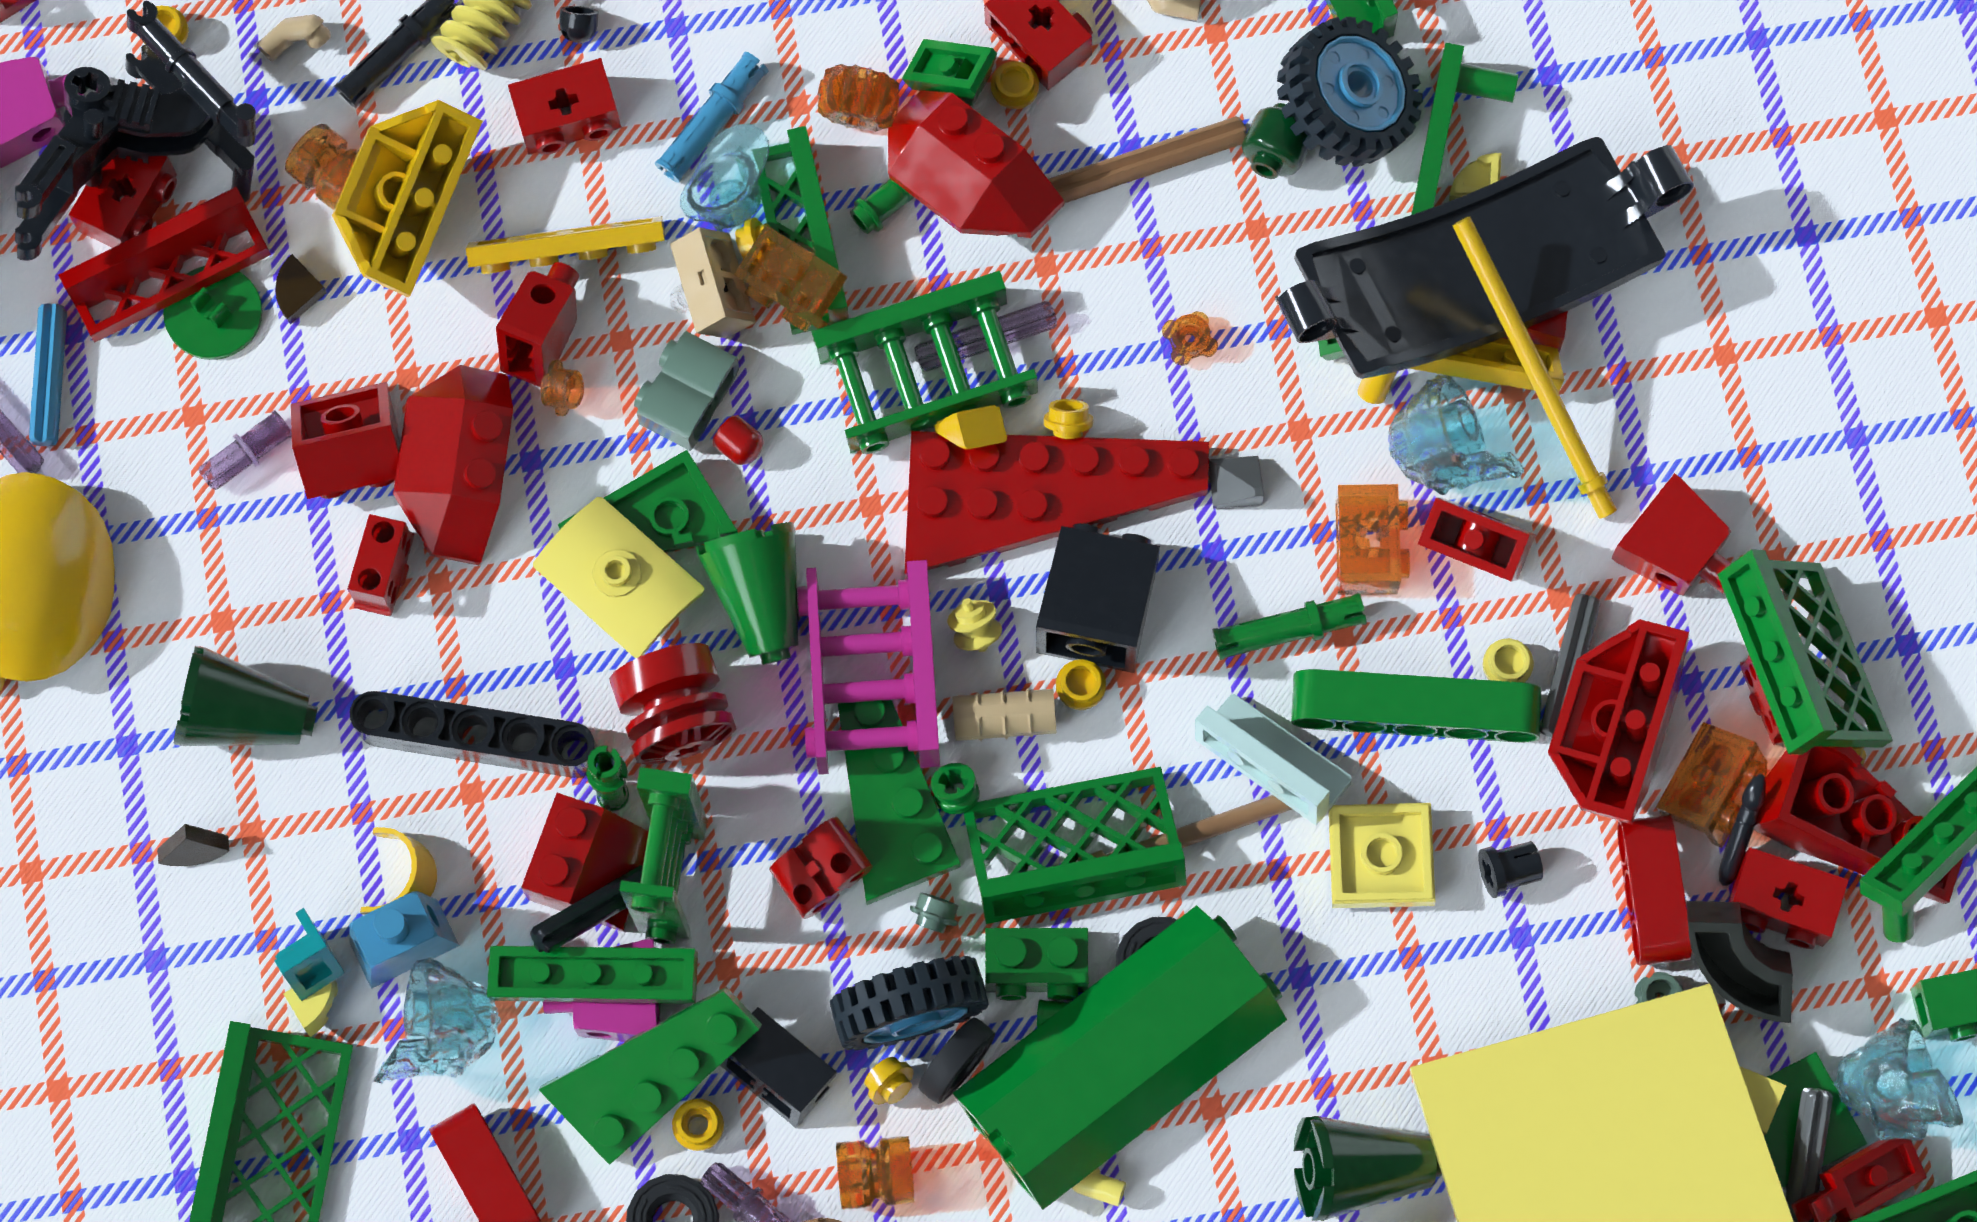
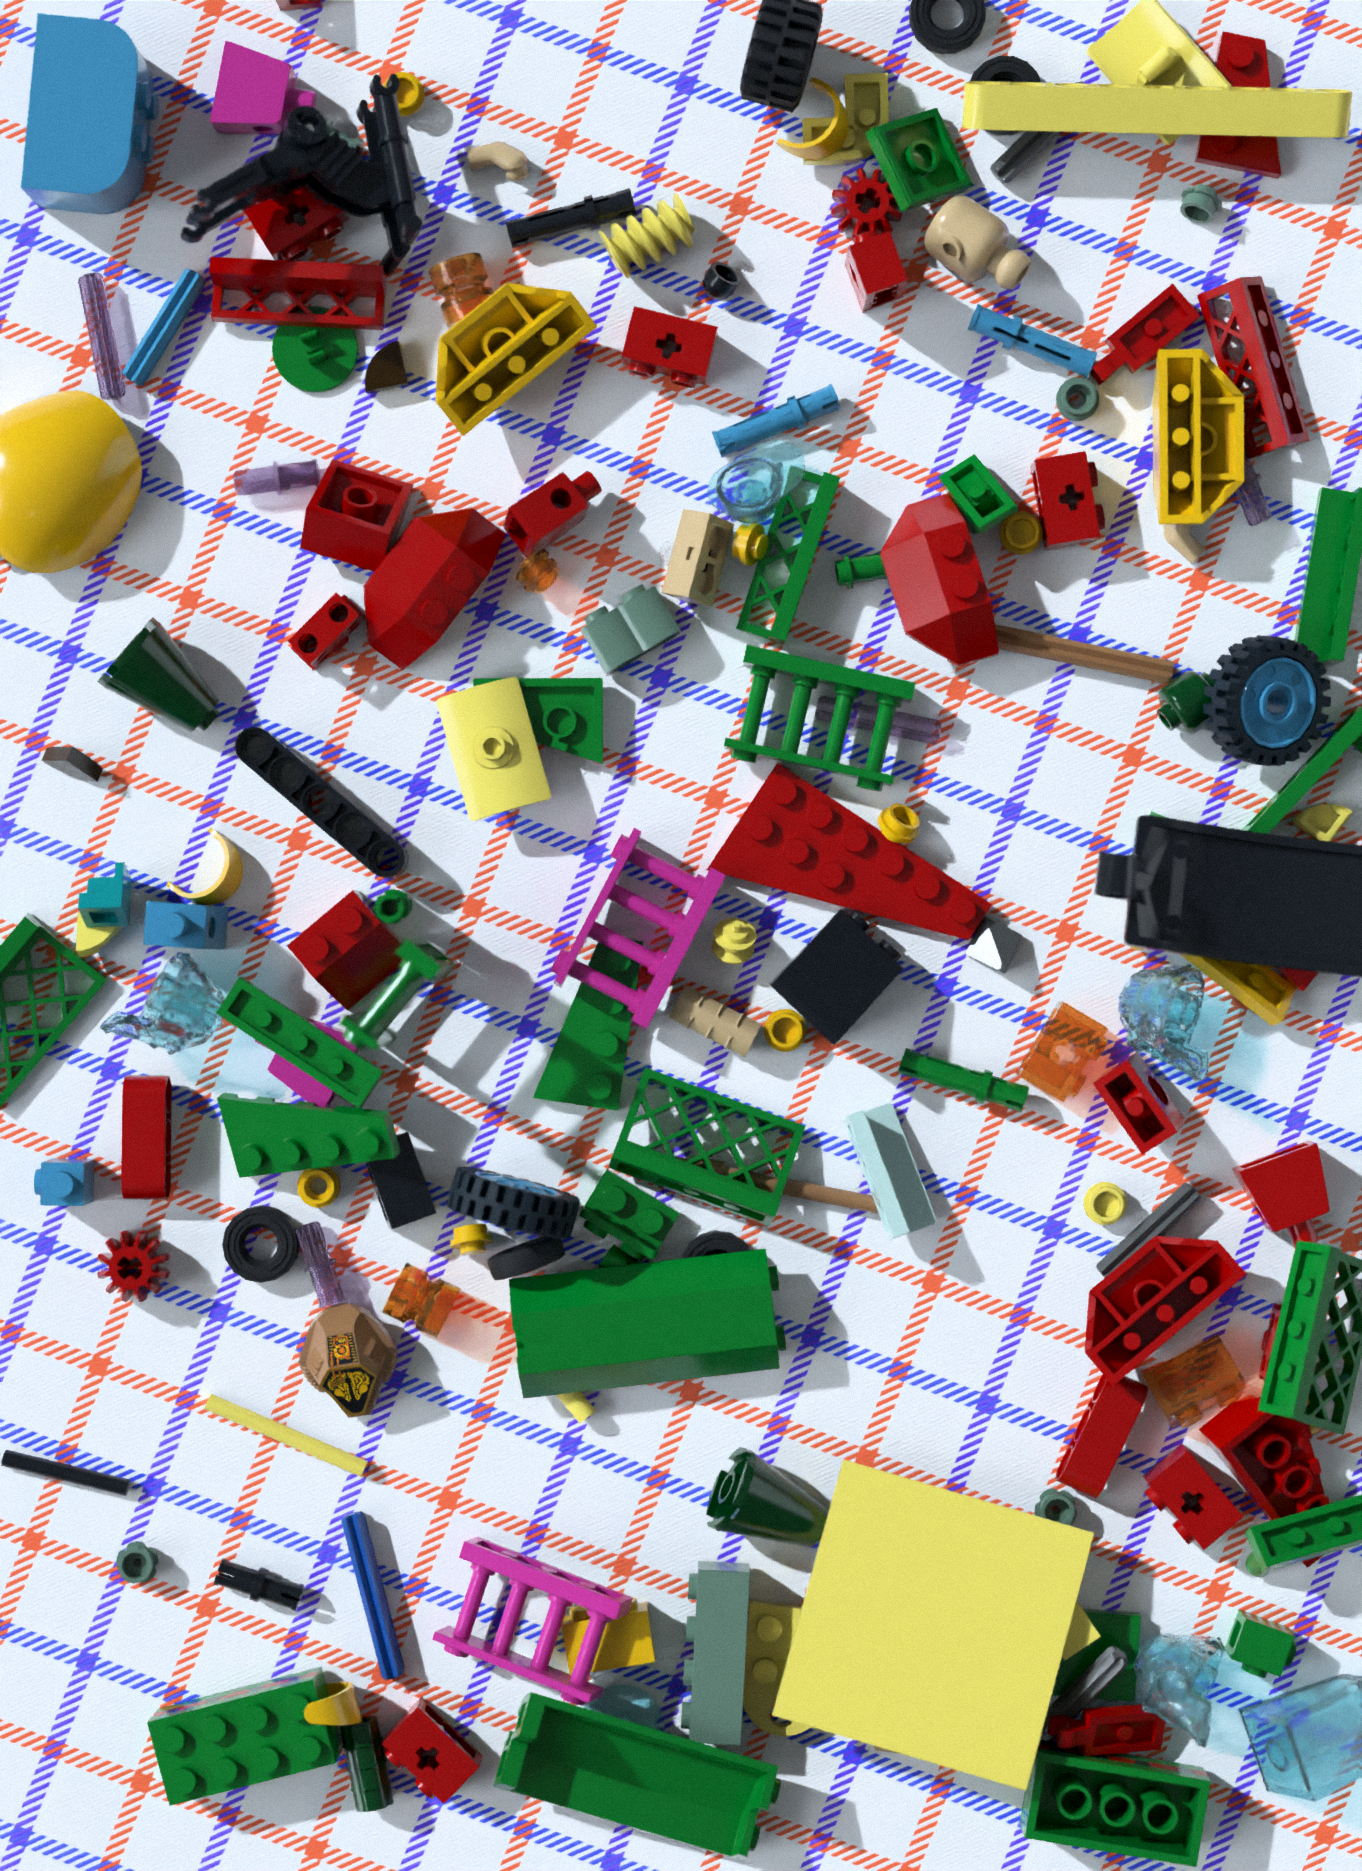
camera: 30 degrees right, 15 degrees up
yellow plate [466,216,665,274] -> none
black axle [530,865,643,953] -> none
red wheel [609,643,737,765] -> none
green cone [696,522,799,665] -> none
red piece [712,415,764,465] -> none
clear orange bracket [734,225,848,333] -> none
red piece [769,816,873,919] -> none
clear orange gear [817,64,900,132] -> none
sand green plate [910,892,959,933] -> none
green bush [931,763,980,814] -> none
yellow slope [934,405,1007,449] -> none
clear orange plate [1162,311,1218,366] -> none
green beam [1291,669,1541,743] -> none
light yellow plate [1328,803,1436,908] -> none
yellow bar [1452,216,1617,519] -> none
black bush [1478,841,1543,898] -> none
pearl dark grey brick [1687,901,1793,1023] -> none
black piece [1718,774,1766,886] -> none

